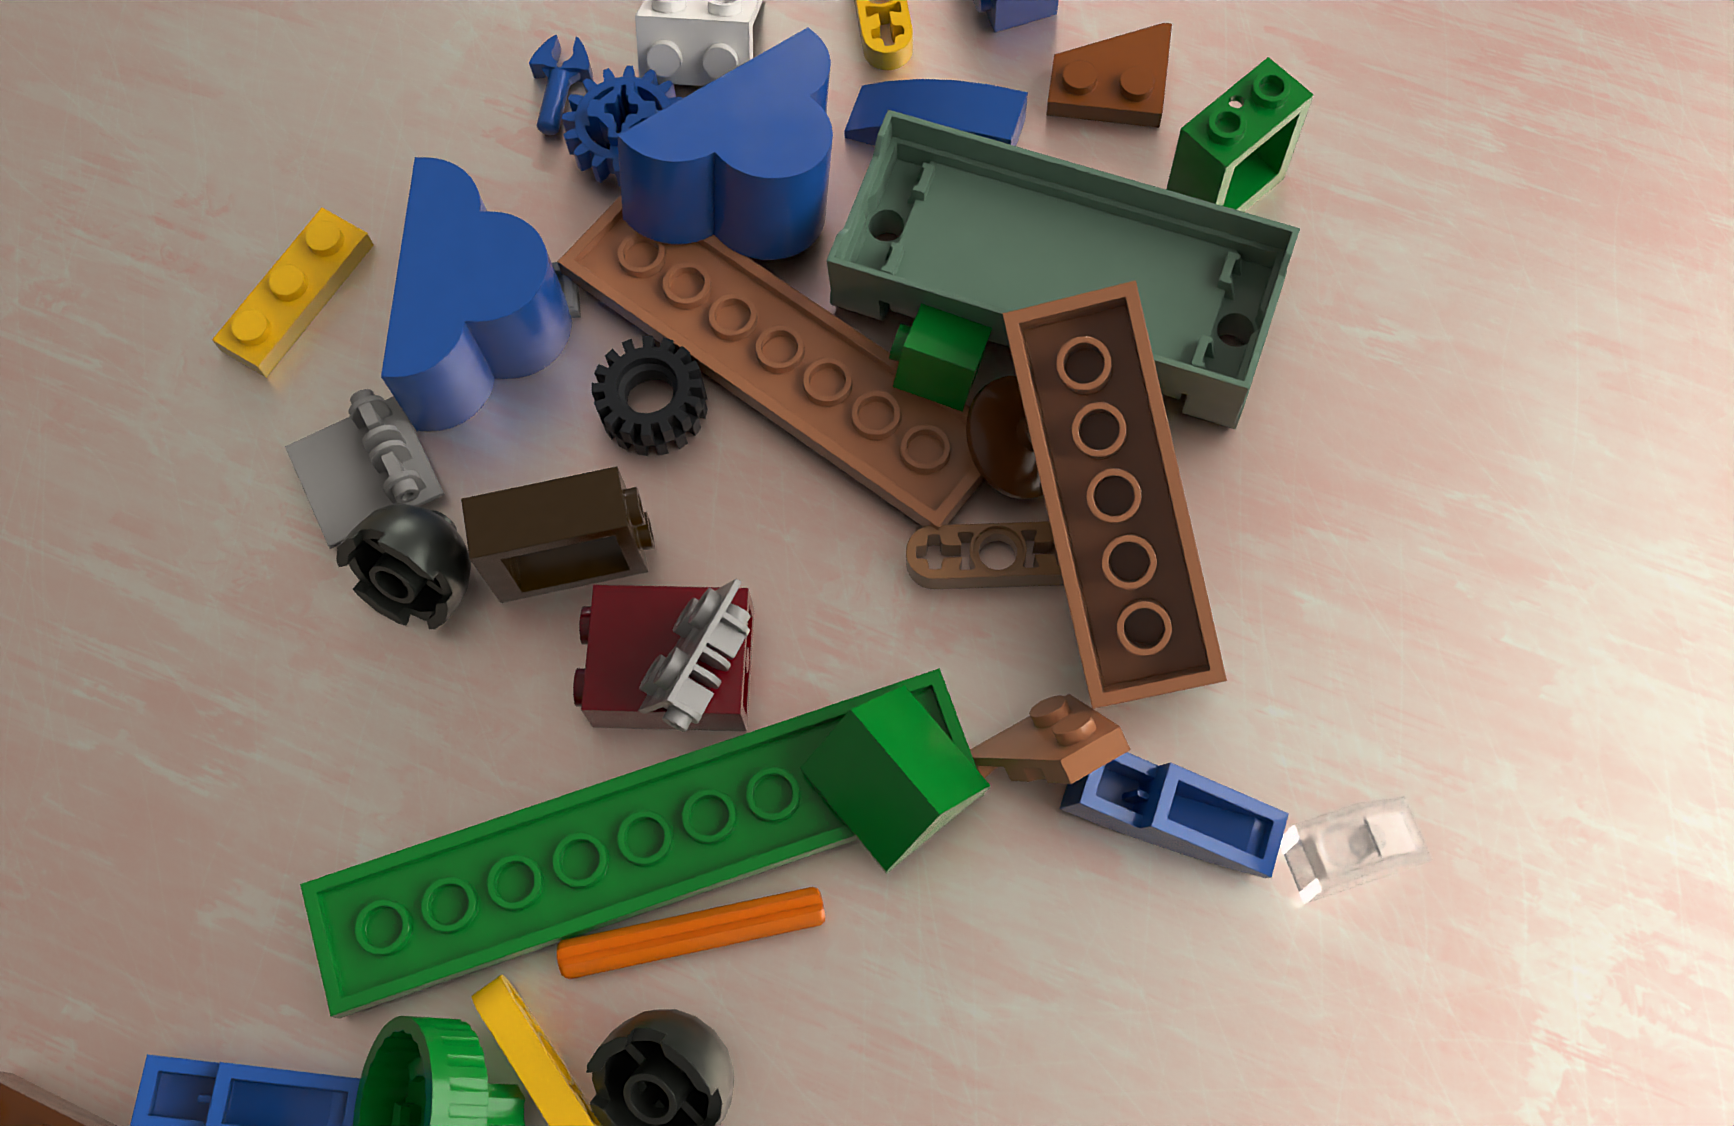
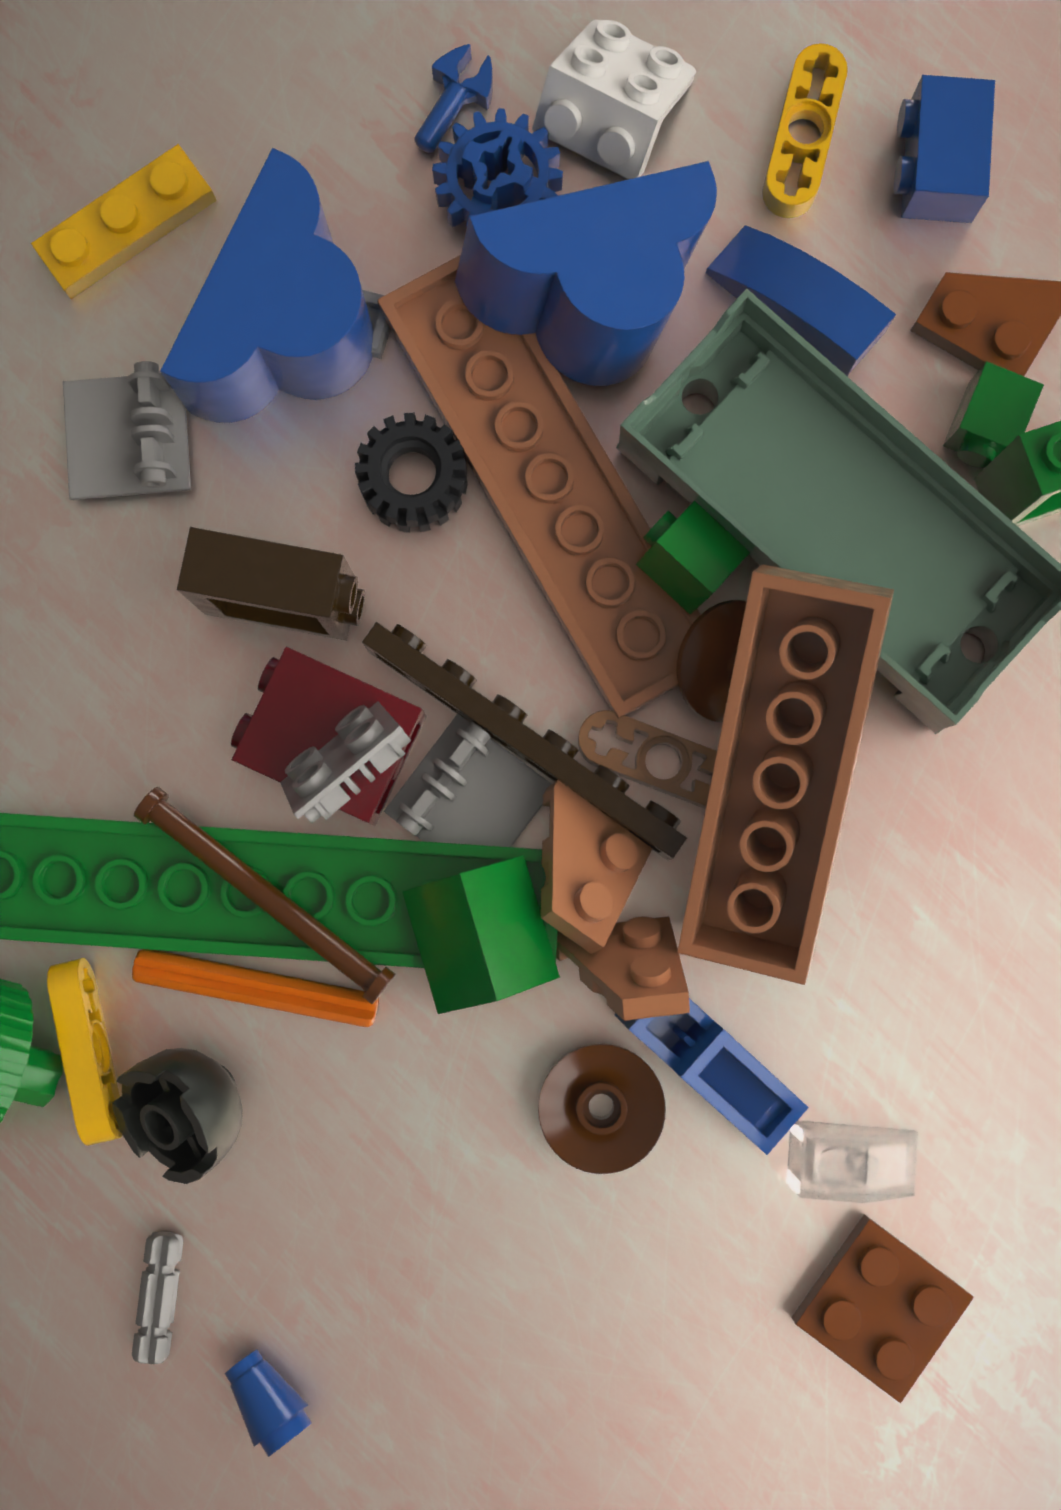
camera: 20 degrees right, 15 degrees up
pearl dark grey cylinder [336,504,471,629] -> none
none -> reddish brown bar [134,787,396,1004]
none -> dark brown plate [362,622,687,860]
none -> light grey hinge [383,714,552,847]
none -> reddish brown dish [538,1044,666,1174]
none -> nougat wing [541,780,653,954]
none -> dark orange plate [791,1214,974,1404]
none -> green brick [943,361,1044,468]

